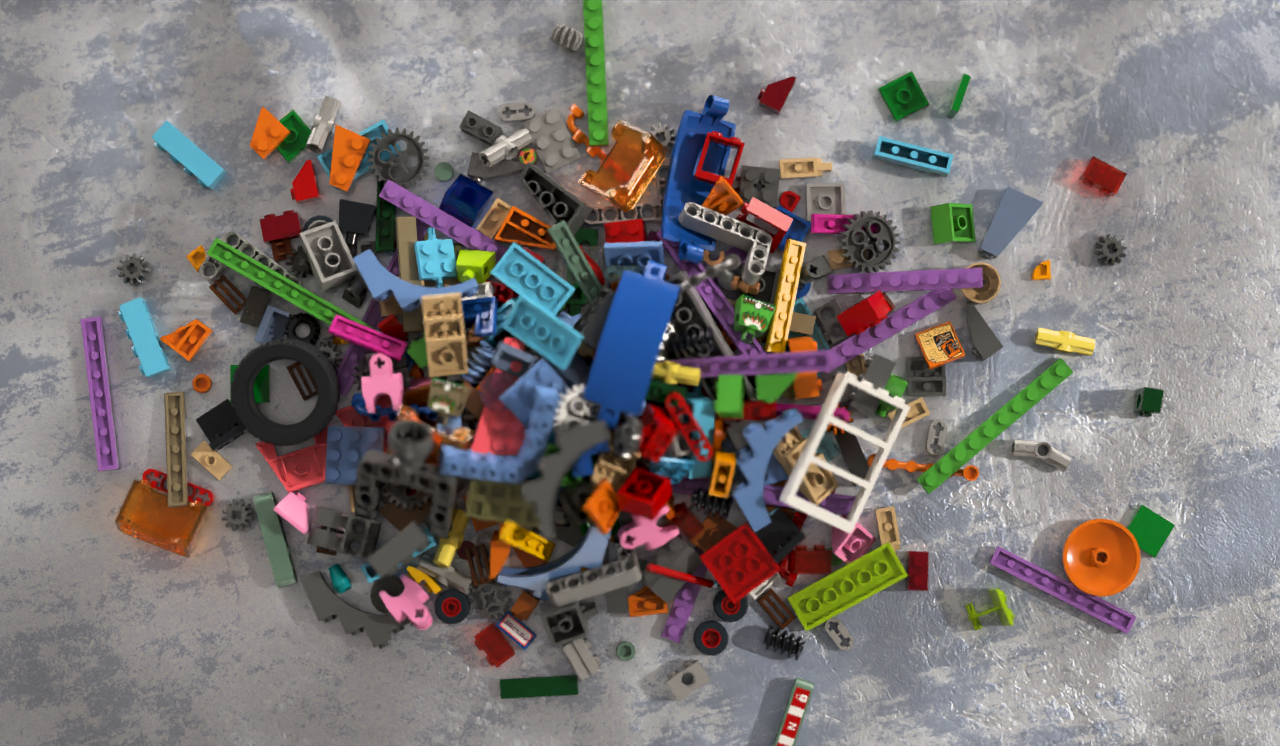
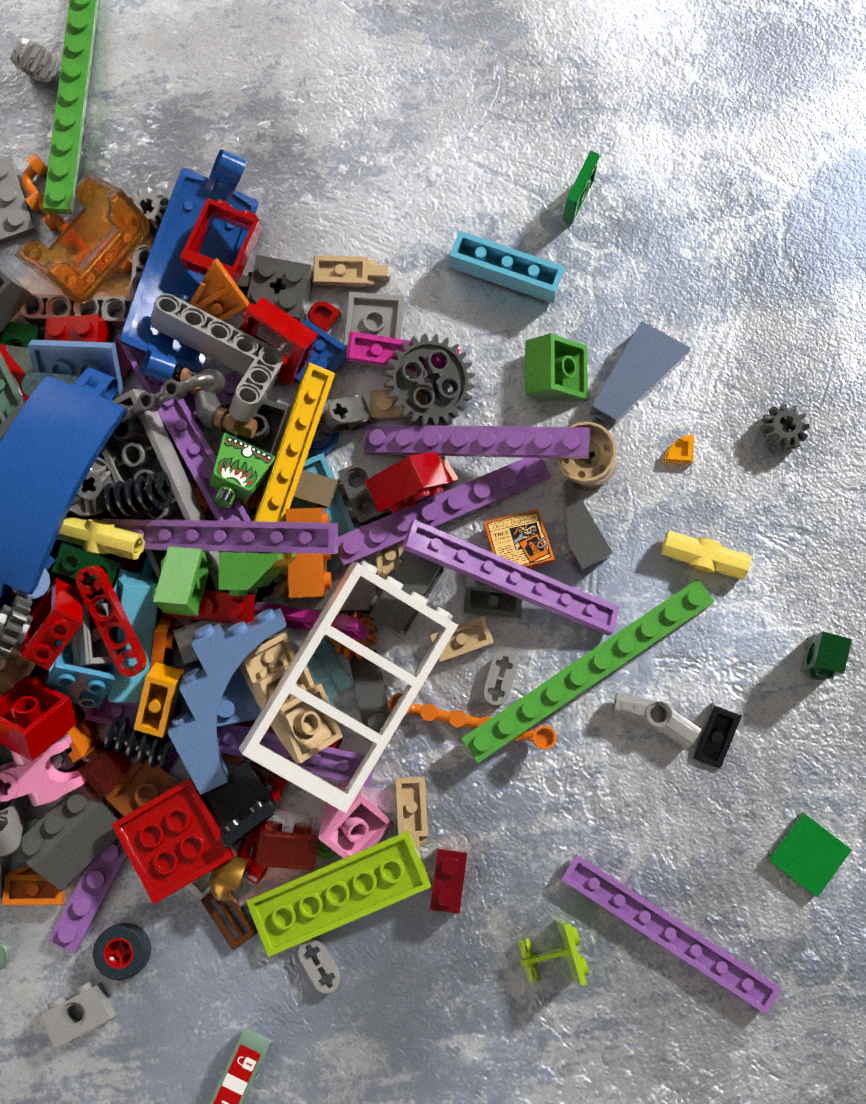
camera: 15 degrees right, 5 degrees down
red bar [646,563,714,588] -> none
black wheel [713,589,748,622] -> none
dark red slope [757,76,796,115] -> none
black piece [762,625,806,660] -> none
bright green torso [875,373,908,418] -> none
green tile [878,71,930,123] -> none
orange dish [1062,519,1141,596] -> none
clear red brick [1079,156,1127,197] -> none
none -> pearl gold hair [209,856,247,902]
none -> medium lavender plate [402,519,620,636]
none -> black slope [693,701,742,769]

